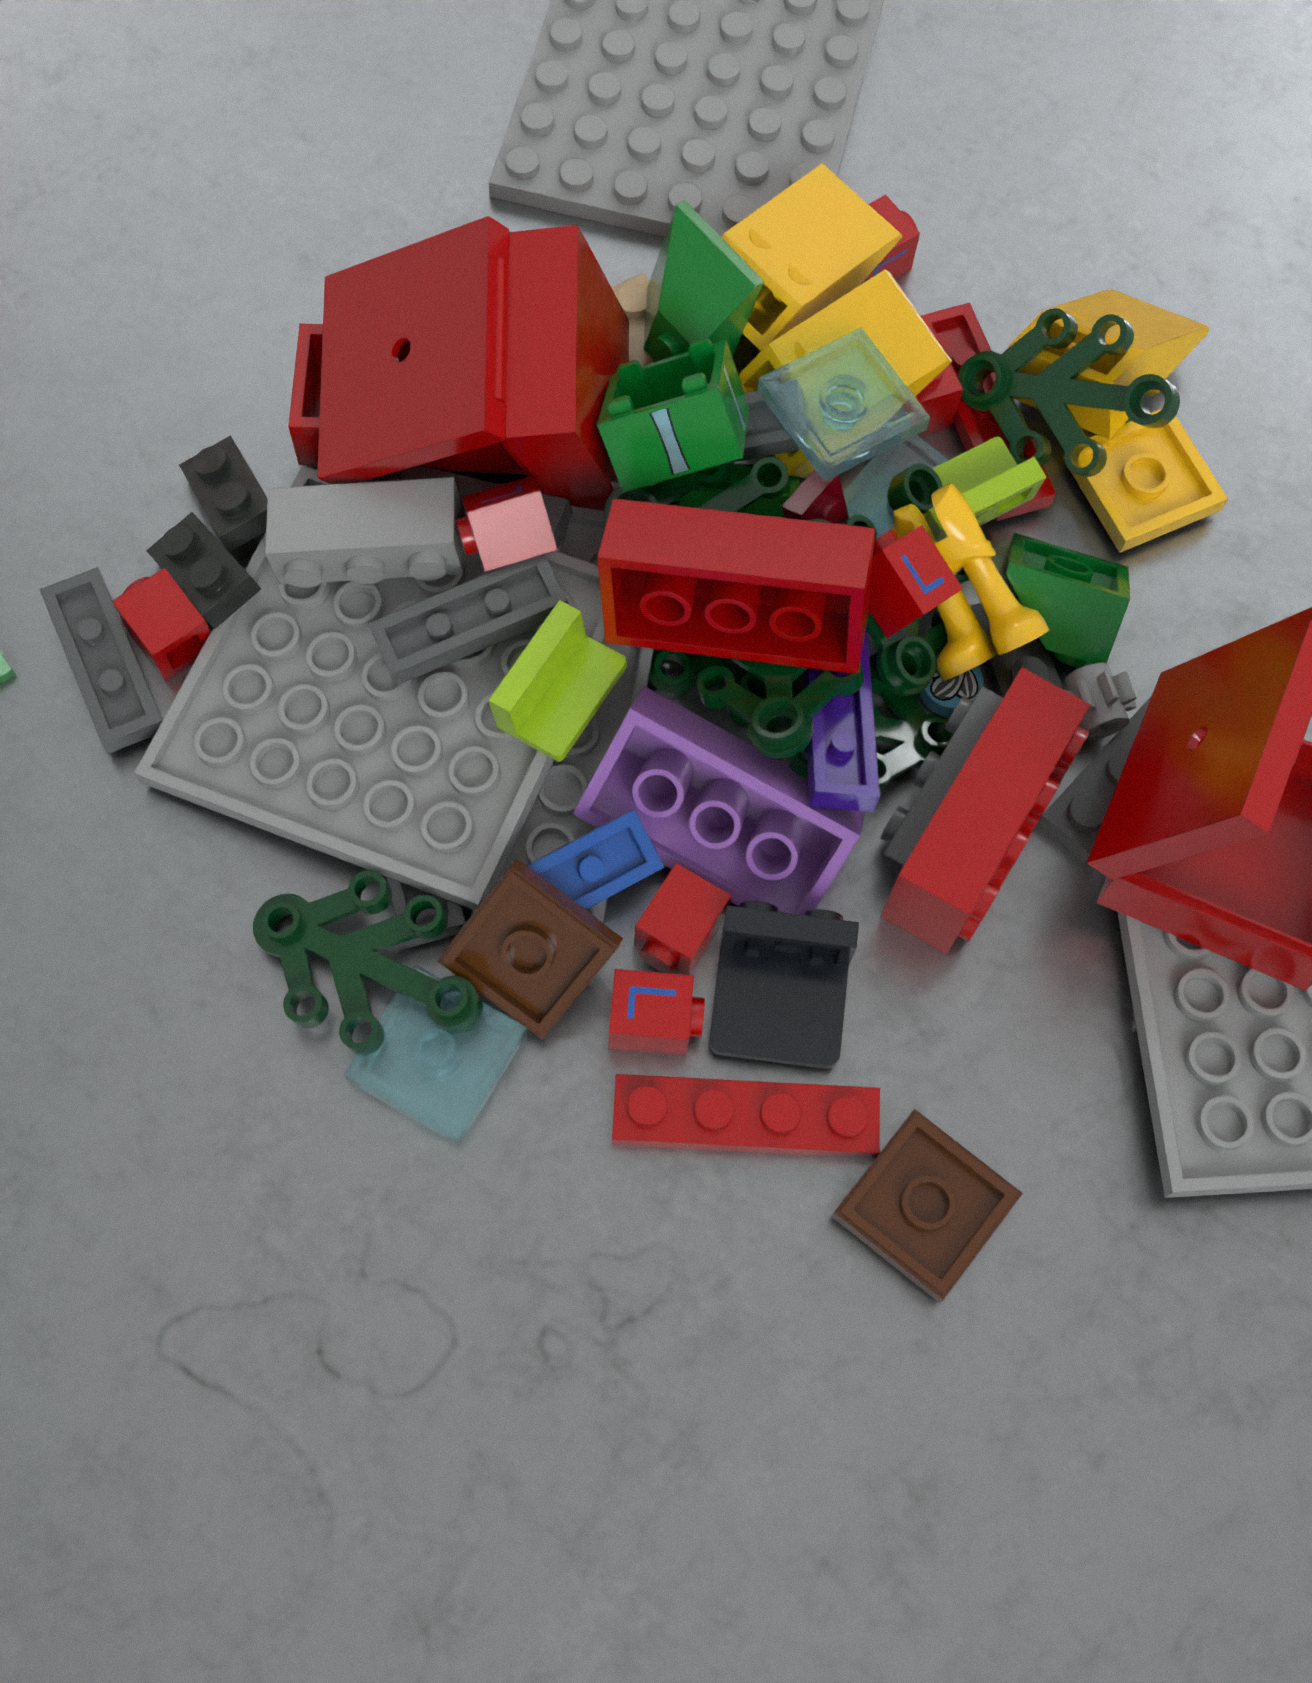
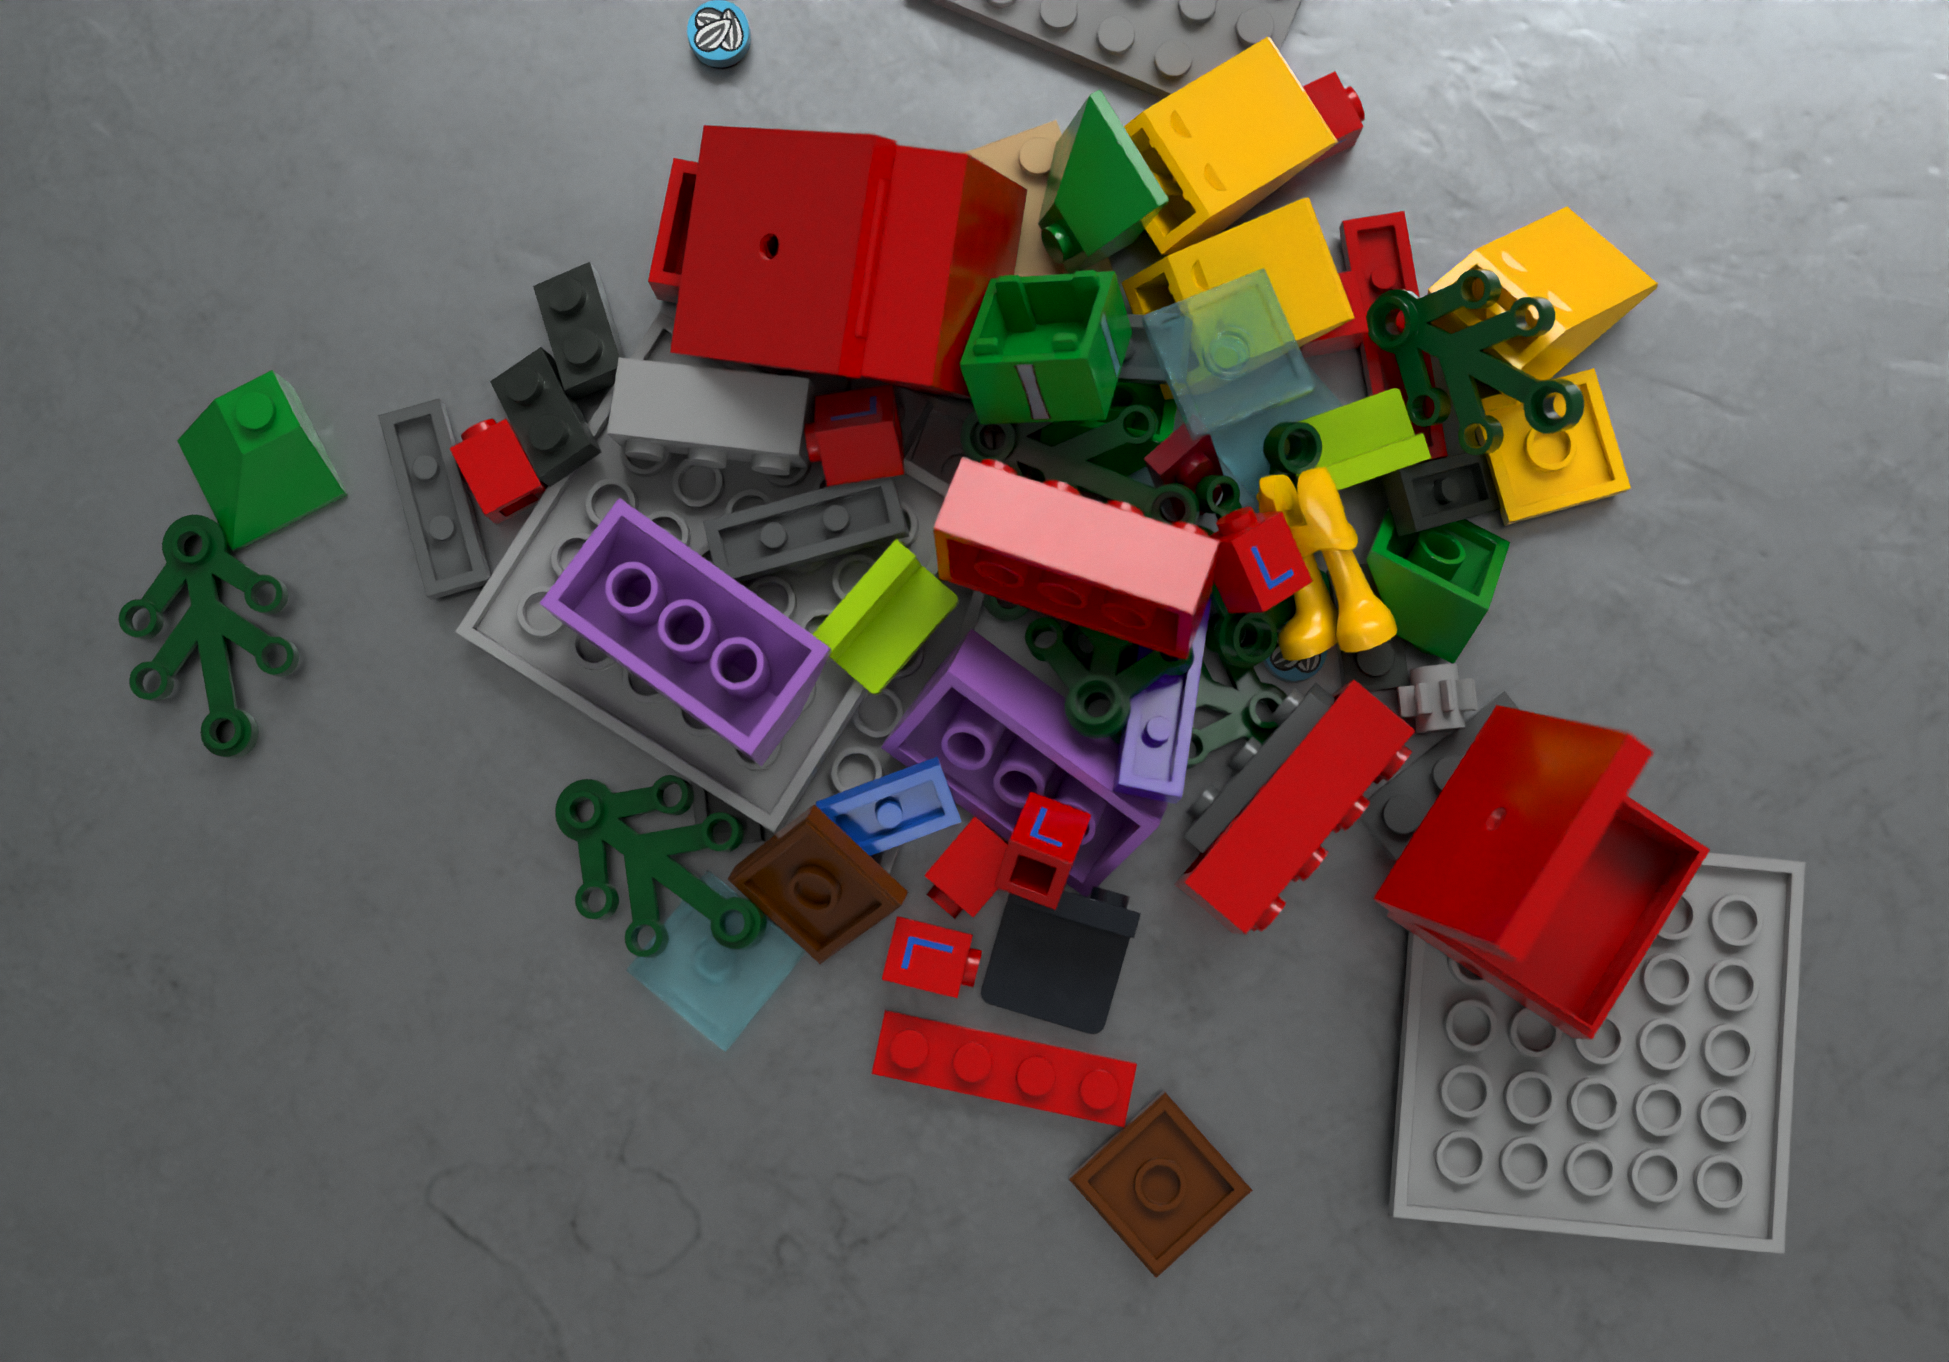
camera: 15 degrees right, 15 degrees up
none -> medium lavender slope [540,498,832,767]
none -> tile [687,0,751,68]
none -> red brick [994,791,1092,910]
none -> pearl dark grey plate [1381,453,1501,537]

